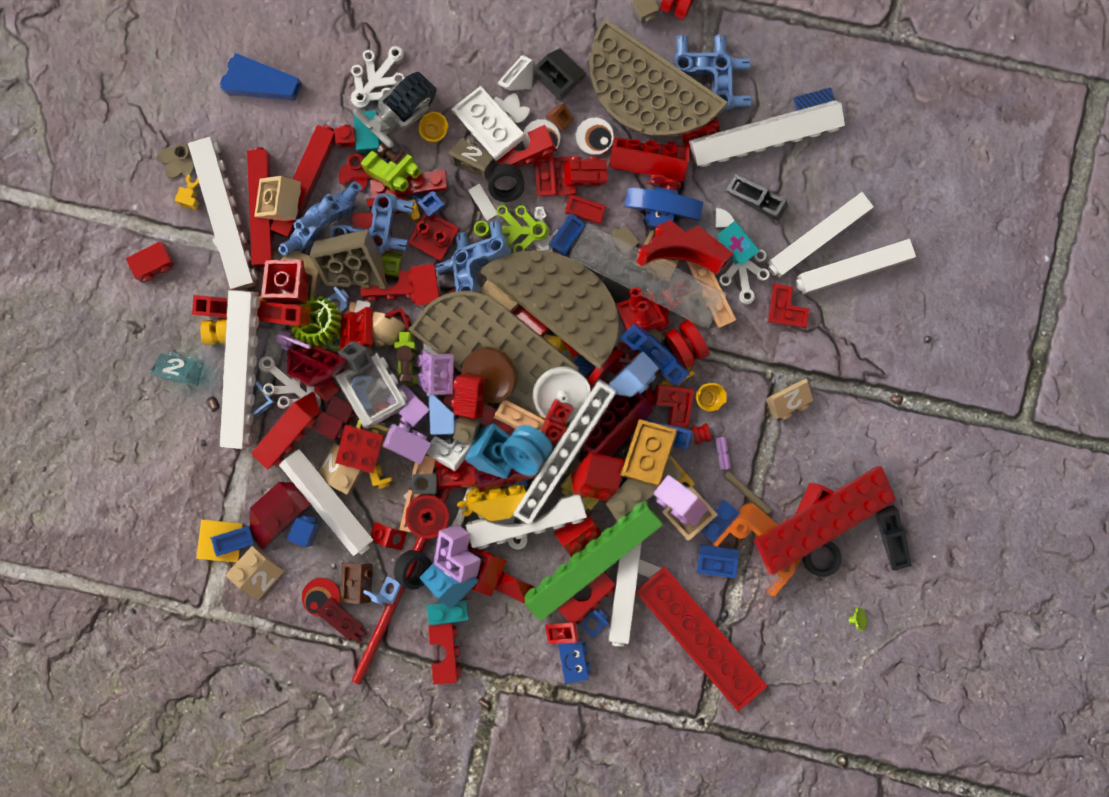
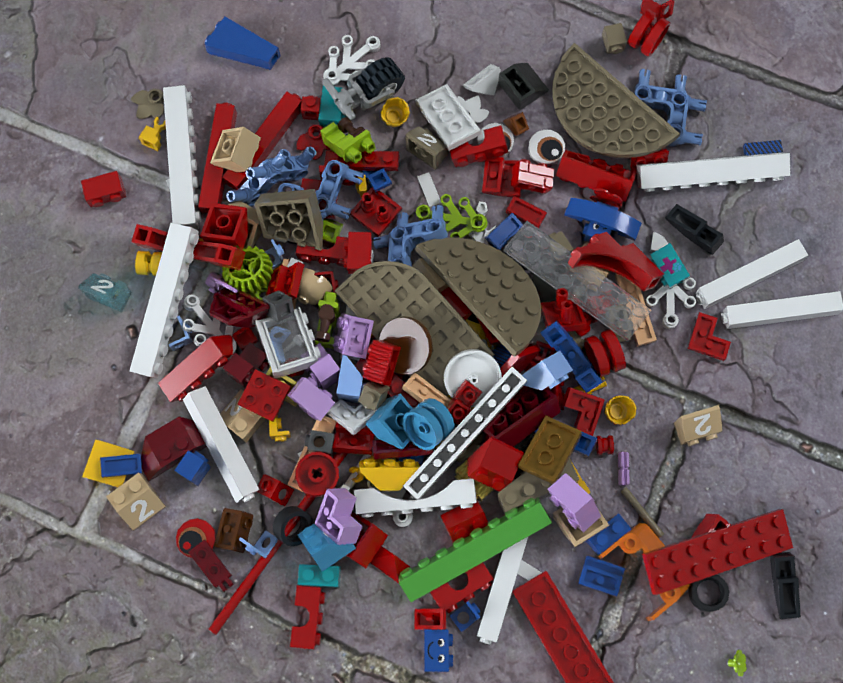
camera: 15 degrees right, 10 degrees down
black tyre [487,164,525,202] -> none

